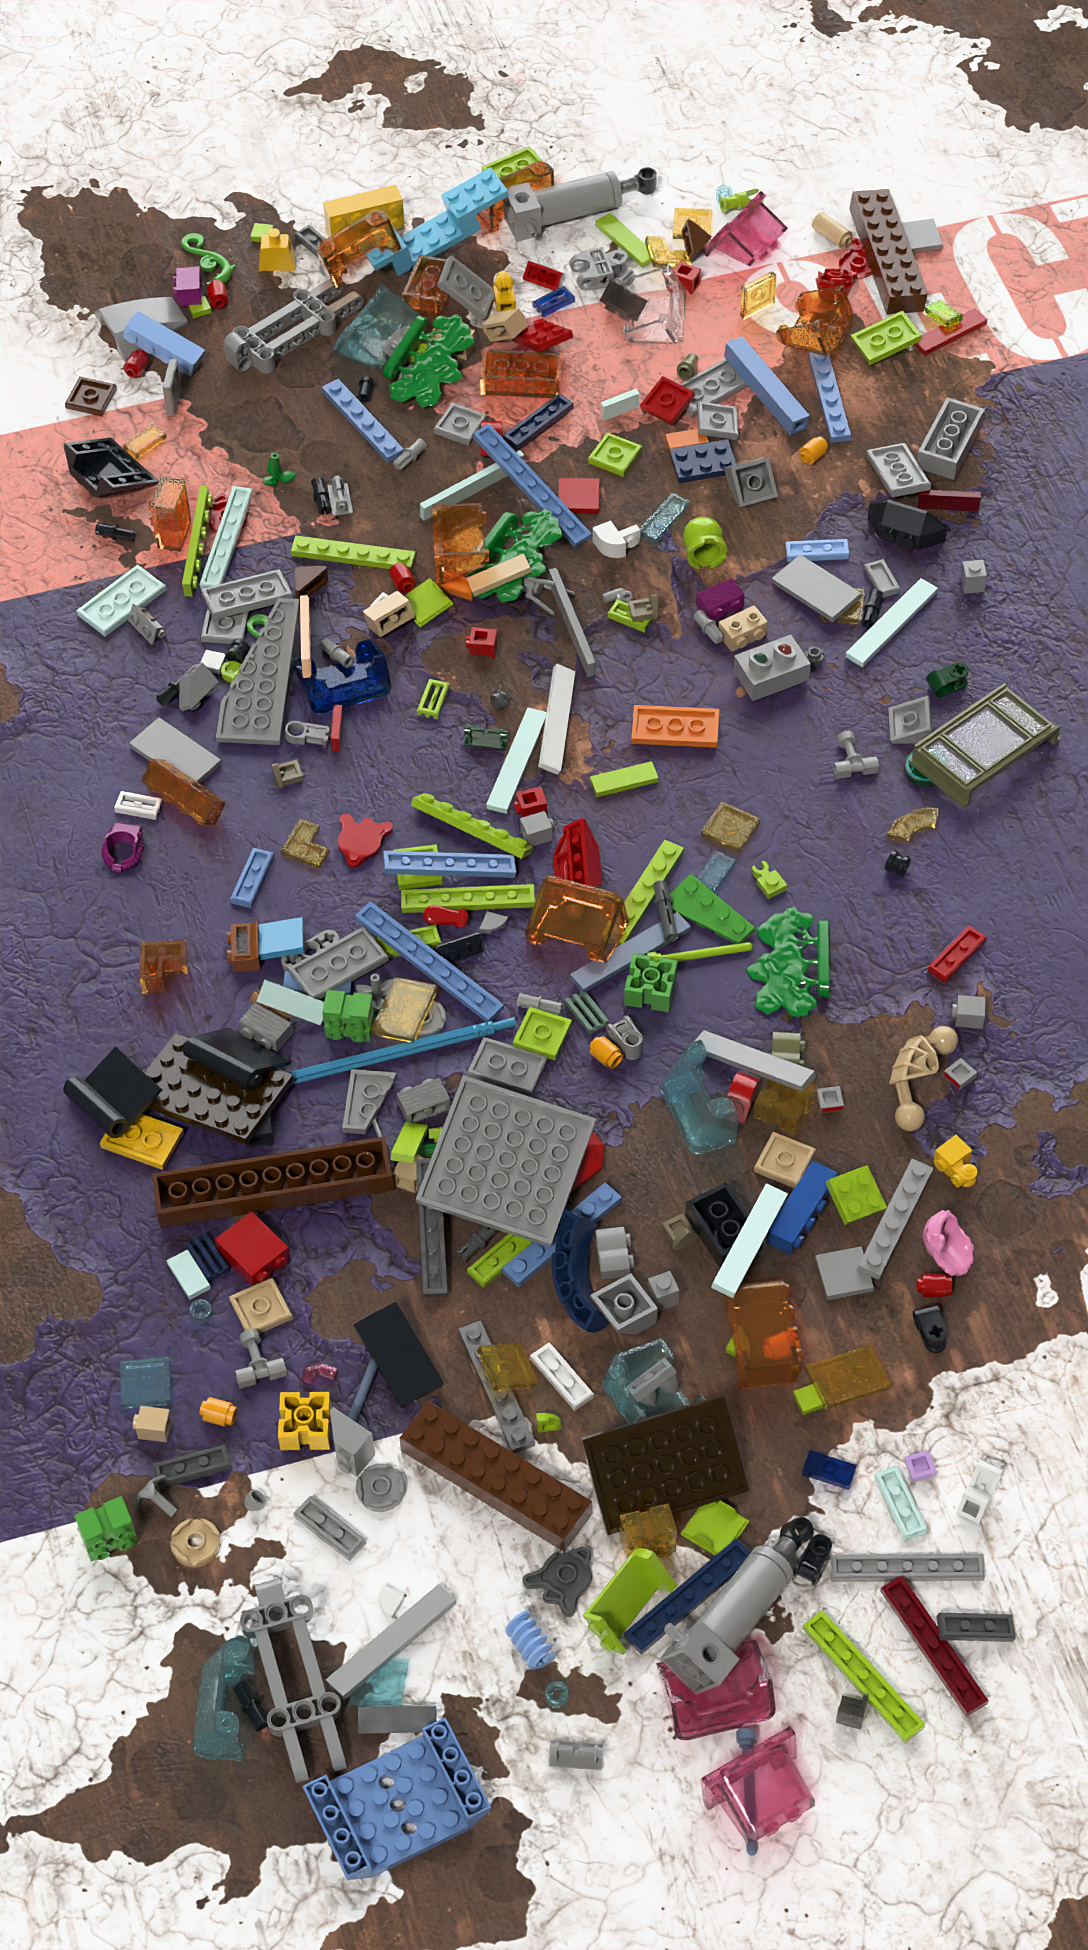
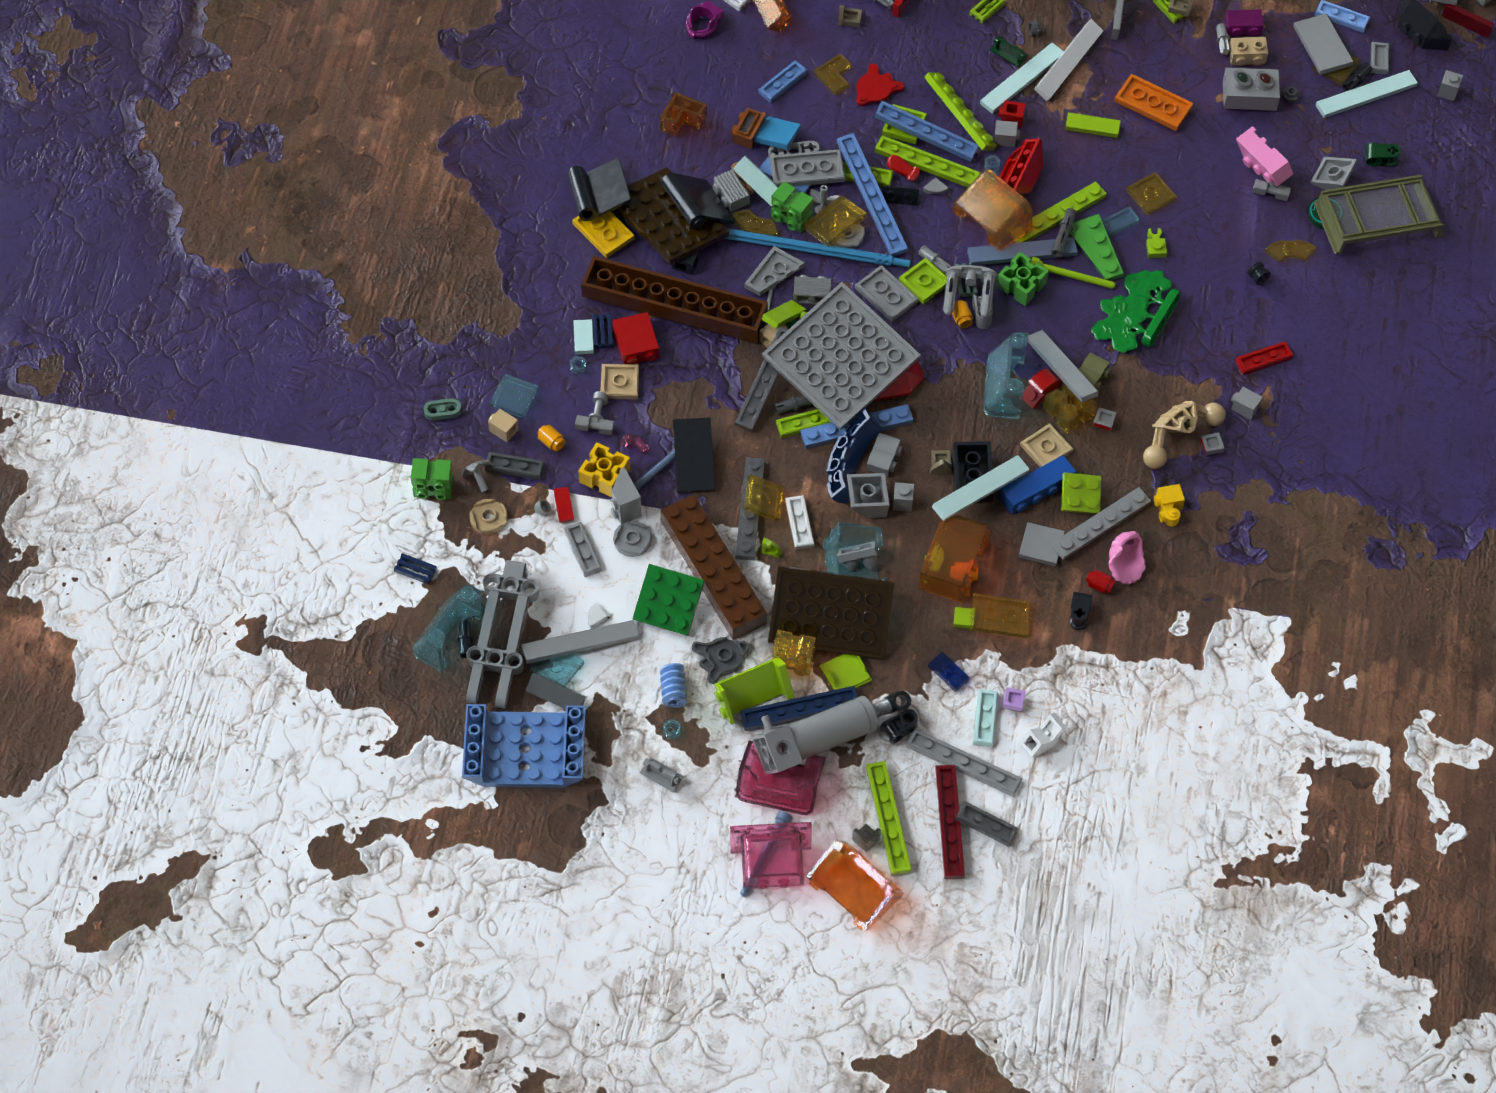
camera: 25 degrees right, 5 degrees up
none -> dark blue tile [394,553,437,585]
none -> sand green plate [424,398,462,421]
none -> red piece [553,487,574,523]
none -> green plate [632,564,705,636]
none -> clear yellow tile [733,209,778,237]
none -> clear orange windscreen [806,839,904,931]
none -> light grey piece [943,265,998,318]
none -> clear light blue bush [984,155,1001,173]
none -> bright pink wedge [1236,126,1294,187]

